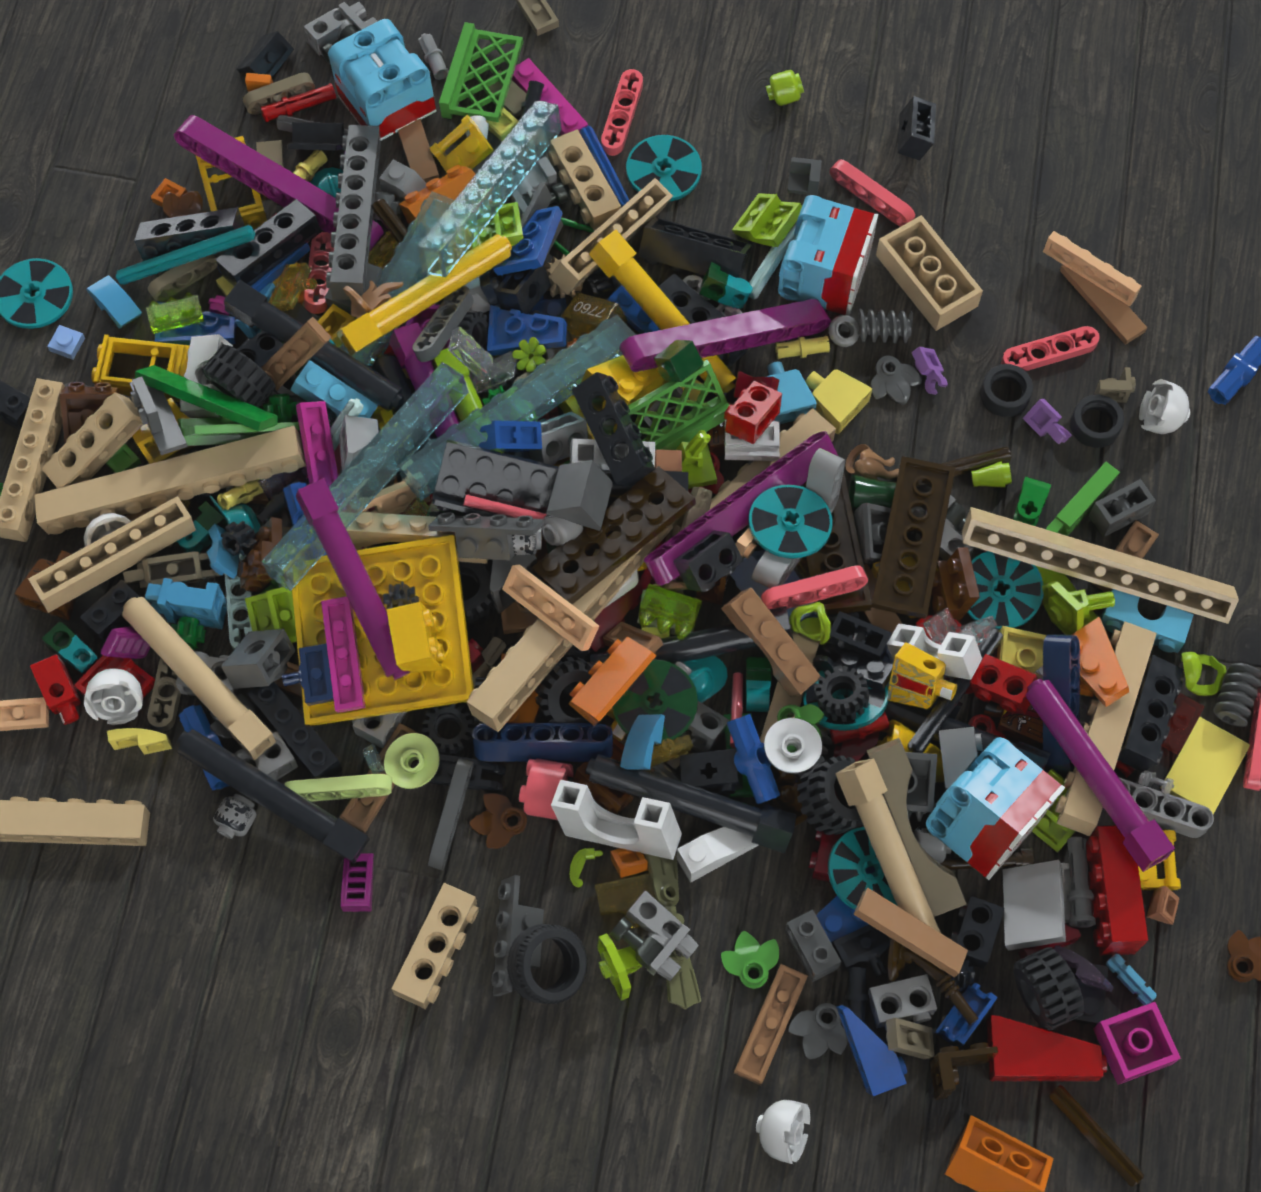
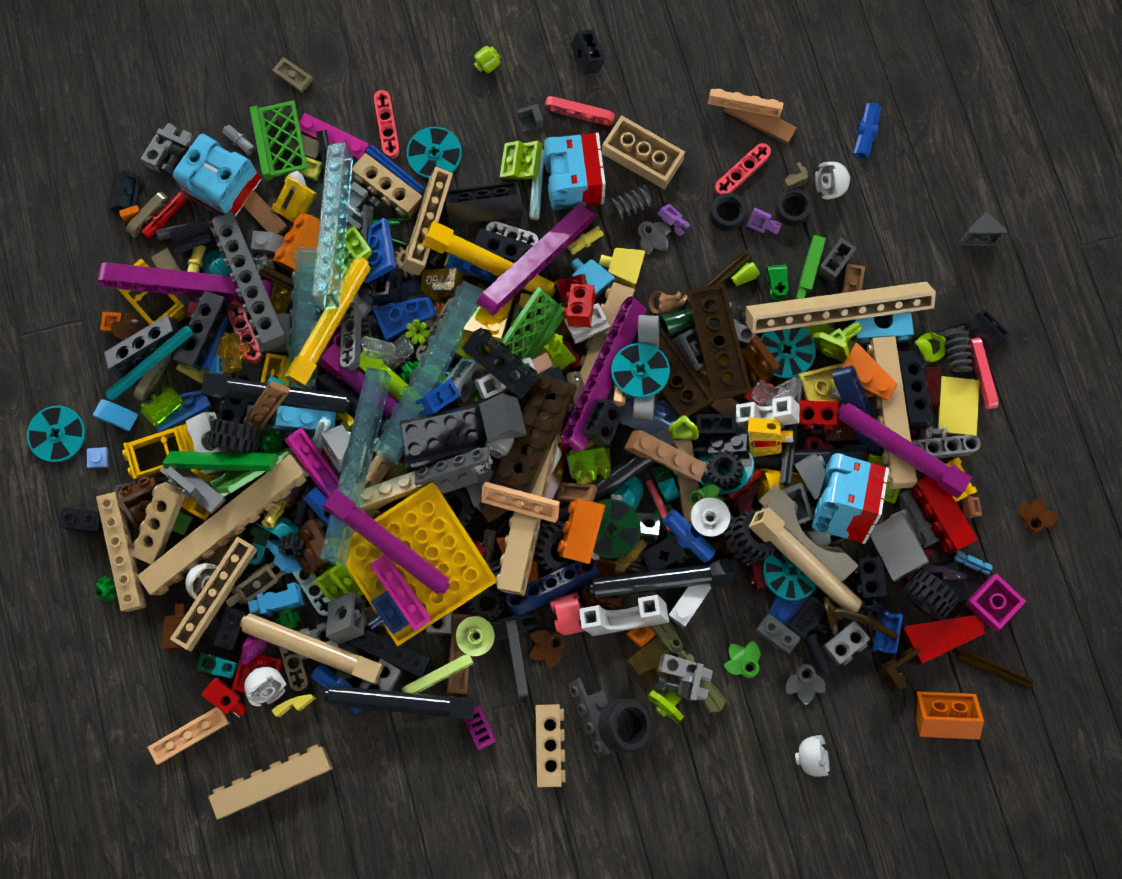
camera: 25 degrees left, 10 degrees up
dark pink plate [208,295,229,316] -> none
light grey head [213,794,256,839] -> none
medium nougat piece [343,281,403,319] -> none
clear light blue tile [363,744,385,774] -> none
black gear [383,581,419,609] -> none
yellow slope [386,602,445,671] -> none
coral bar [463,495,547,519] -> none
lime piece [570,848,603,888] -> none
dark azure slope [620,714,665,770] -> none
dark green brick [654,340,704,382] -> none
leg [699,262,753,309] -> none
medium nougat tile [734,964,808,1086] -> none
coral beam [761,566,868,610] -> none
light grey piece [828,315,860,347] -> none
blue slope [836,1005,907,1096] -> none
medium nougat tile [854,888,968,977] -> none
dark tan plate [886,1018,935,1059] -> none

